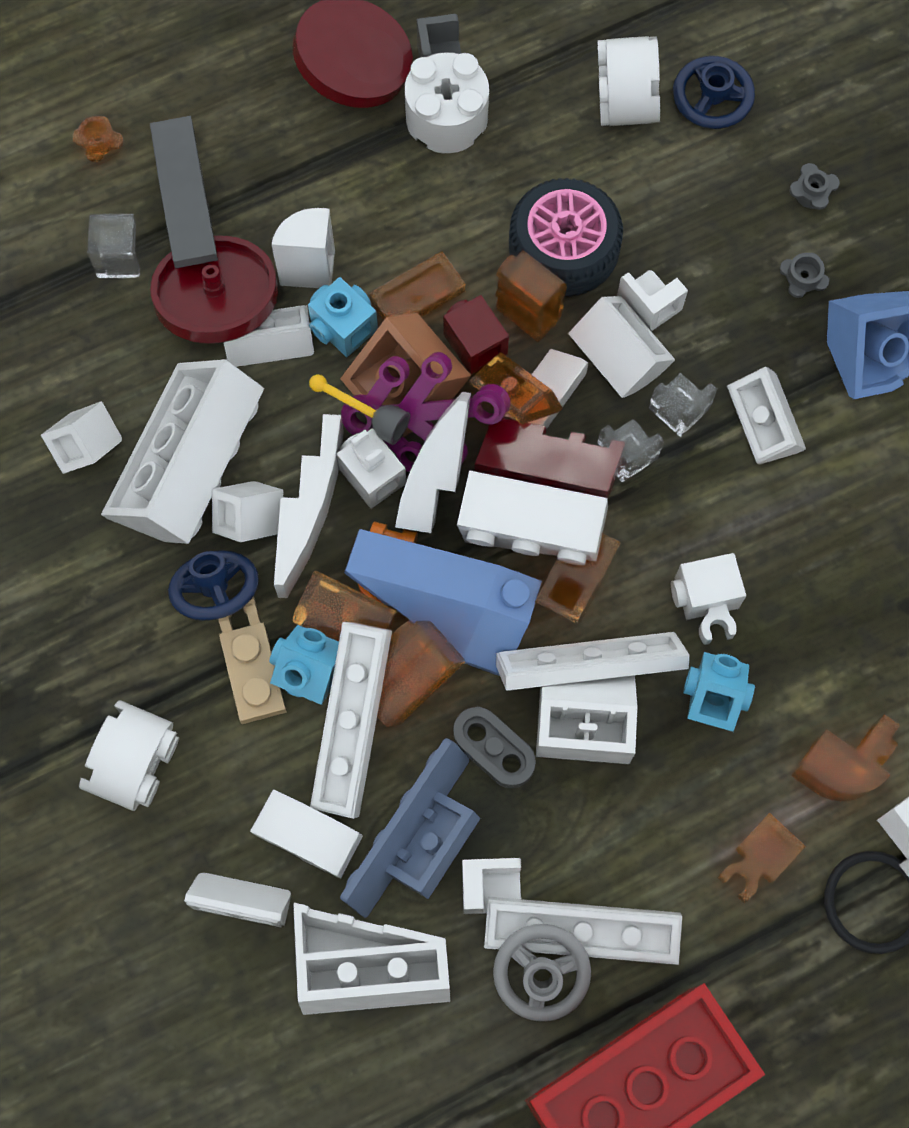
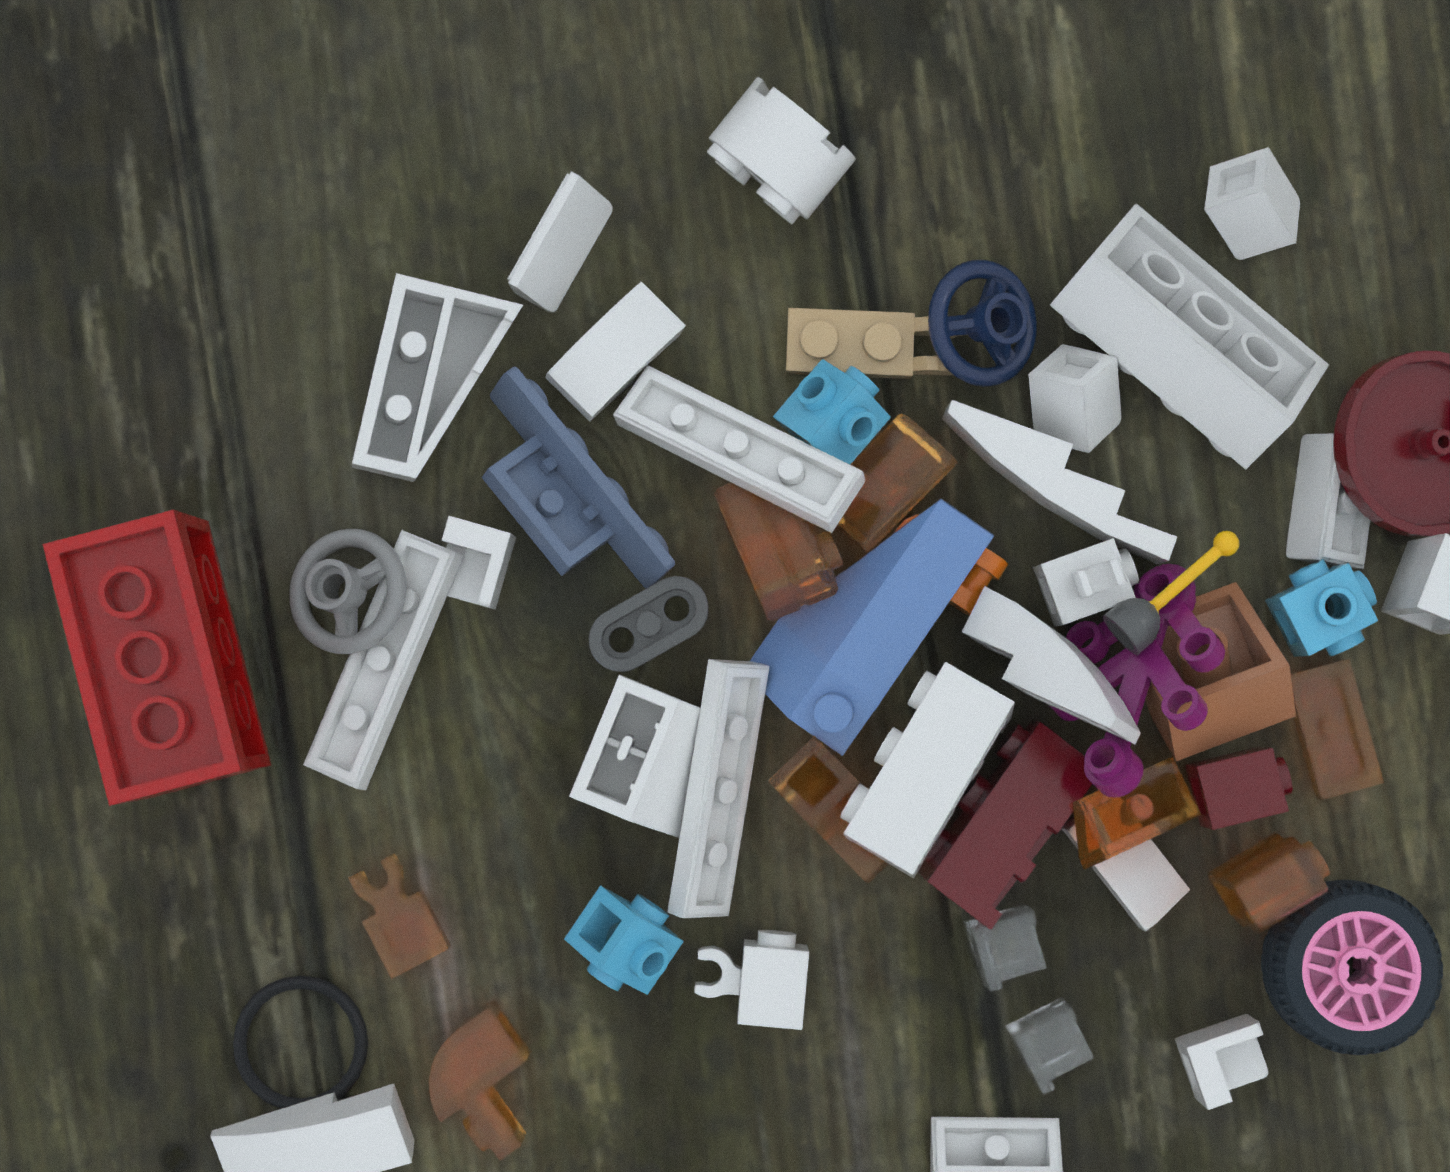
camera: 110 degrees right, 15 degrees up
white brick [568,296,675,398] -> none

